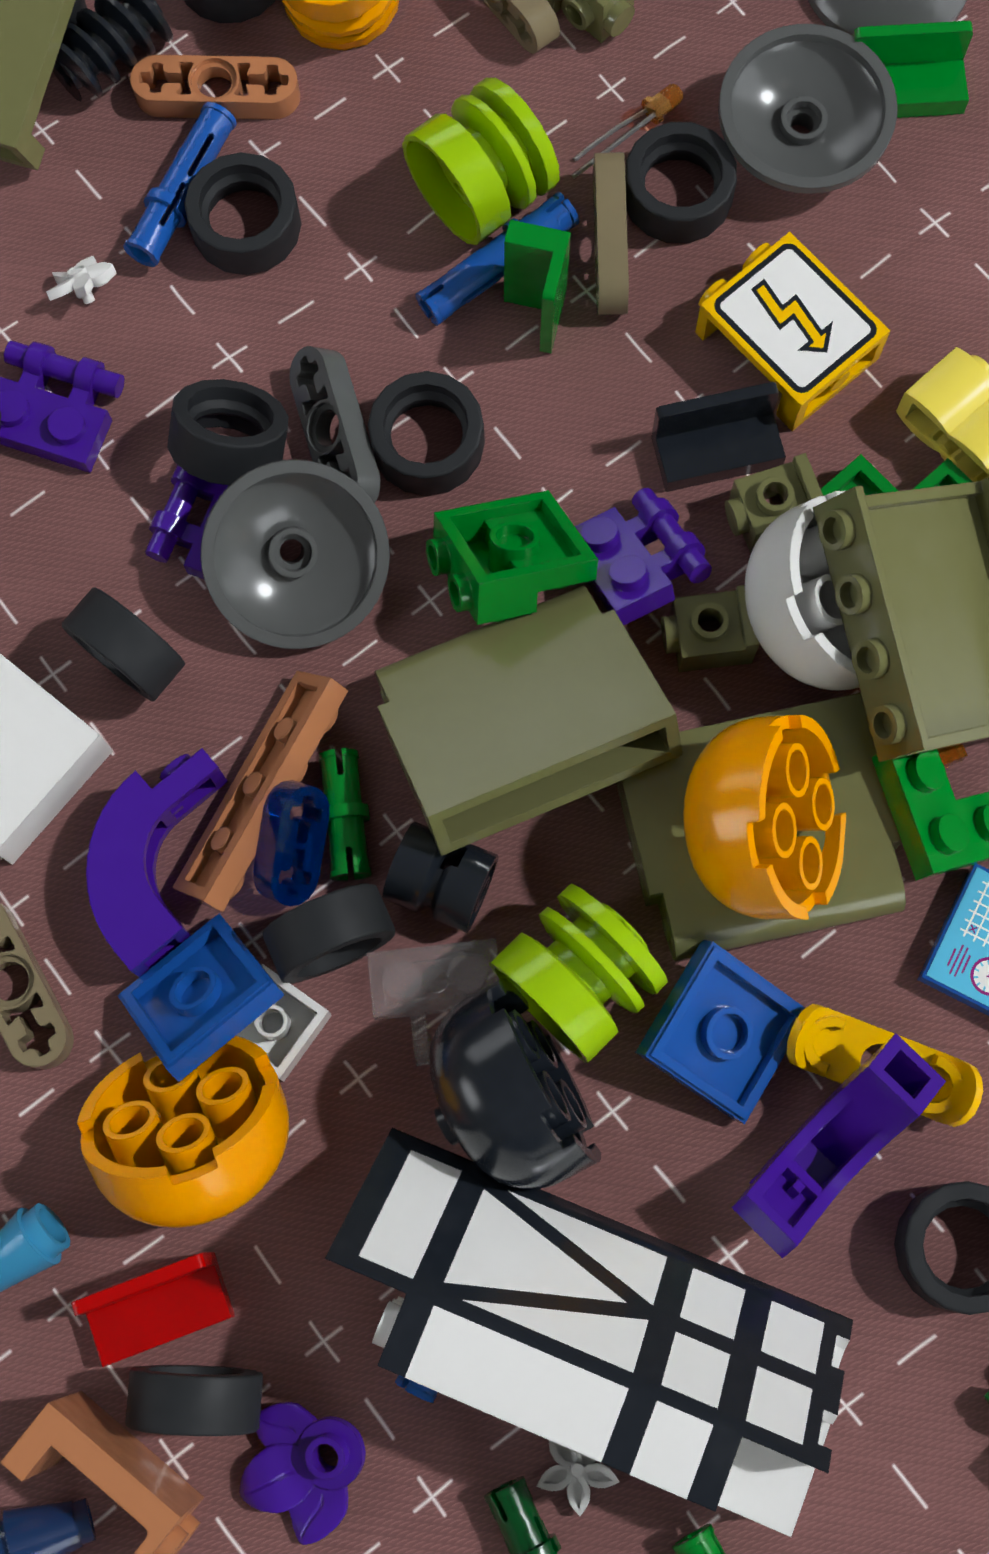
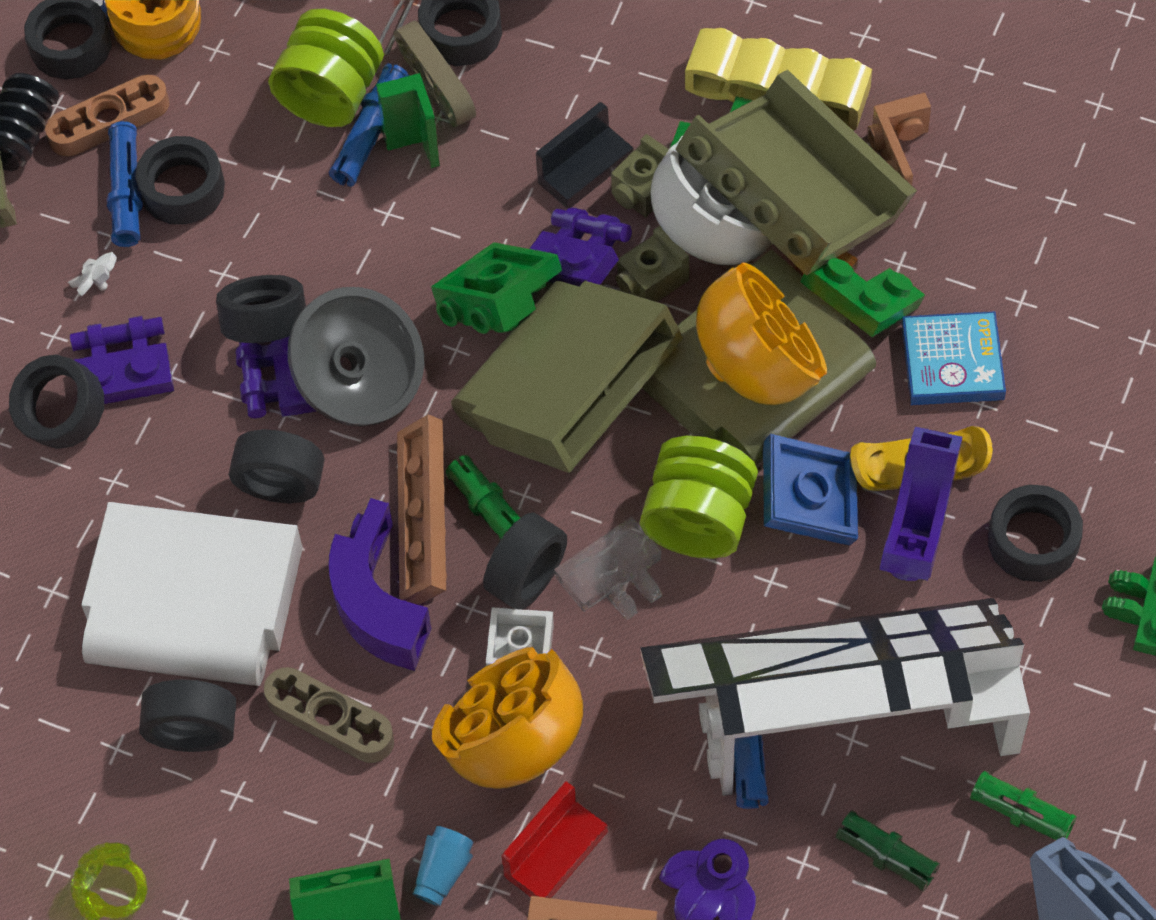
camera: 30 degrees left, 15 degrees down
blue plate [118,913,285,1082] -> none
black tyre [125,1365,263,1436] -> none
clear blue beam [253,780,330,907] -> none
dark grey beam [289,346,380,503] -> none
black tyre [368,371,485,496] -> none
black wheel [382,821,499,933] -> none
black cylinder [429,978,601,1189] -> none
white plant [536,1440,620,1516] -> none
panel [695,231,890,431] -> none

